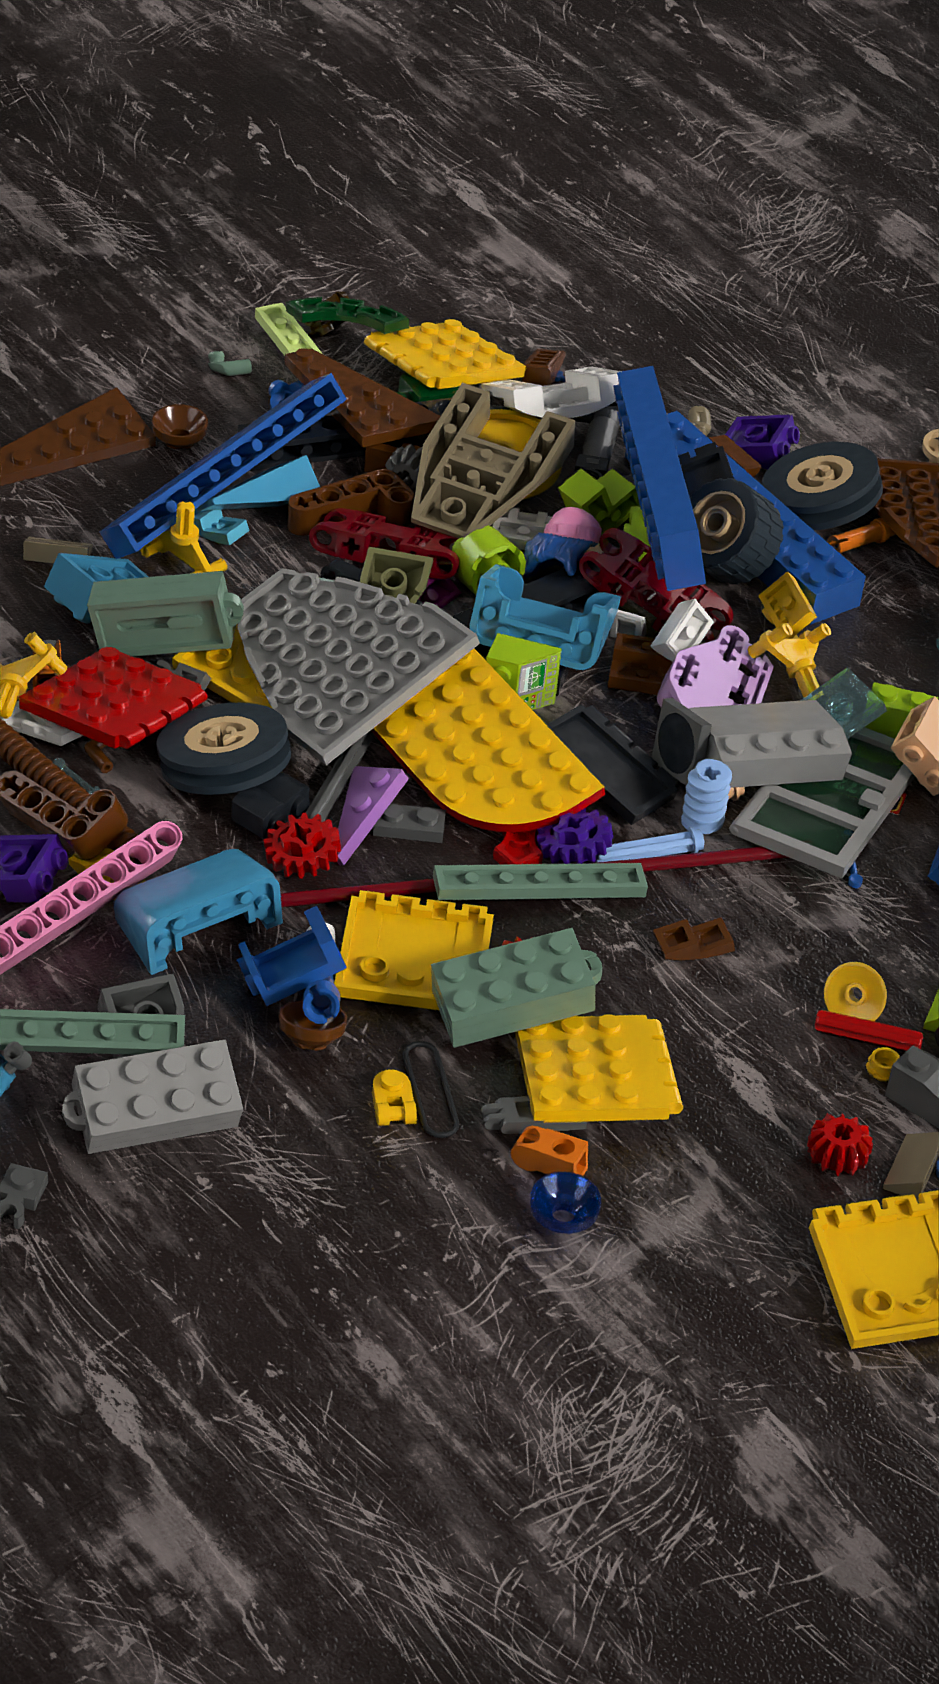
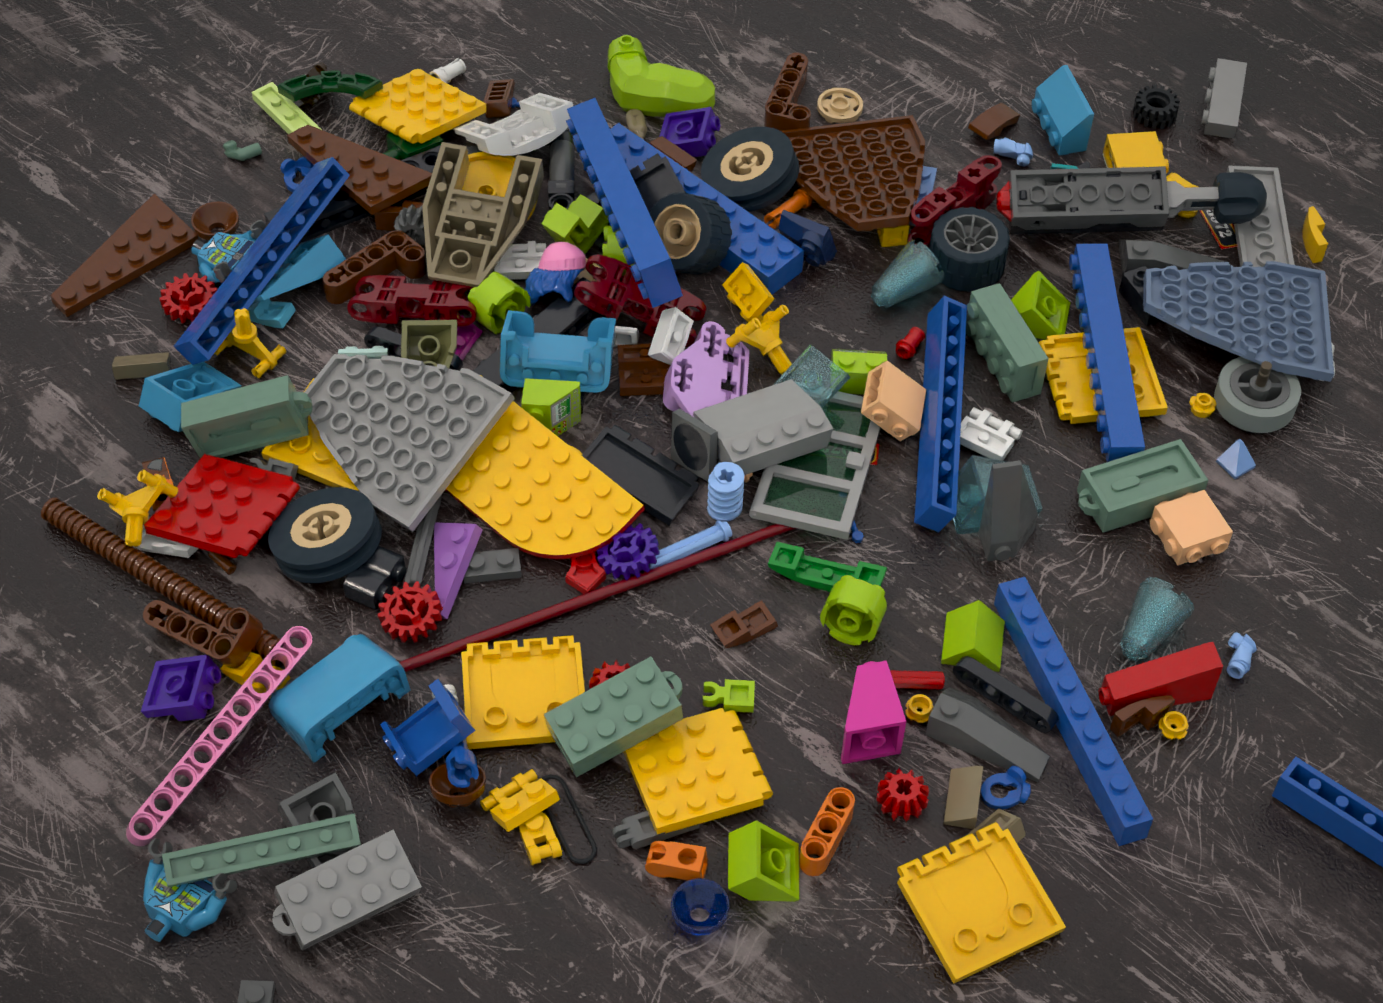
camera: 10 degrees left, 10 degrees up
clear light blue hinge [53,758,100,794] -> none
sand green plate [433,863,648,900] -> none
yellow piece [824,962,887,1021] -> none
none -> red gear [160,273,217,323]
none -> torso [192,220,267,285]
none -> white pin [430,58,466,84]
none -> yellow plate [480,769,560,832]
none -> lime piece [607,35,715,117]
none -> lime plate [703,679,755,713]
none -> lime slope [728,820,799,902]
none -> reddish brown beam [764,53,811,131]
none -> green slope [768,542,887,592]
none -> dark blue slope [779,210,837,267]
none -> orange beam [799,787,855,876]
none -> lime brick [820,575,887,645]
none -> dark pink slope [841,661,906,764]

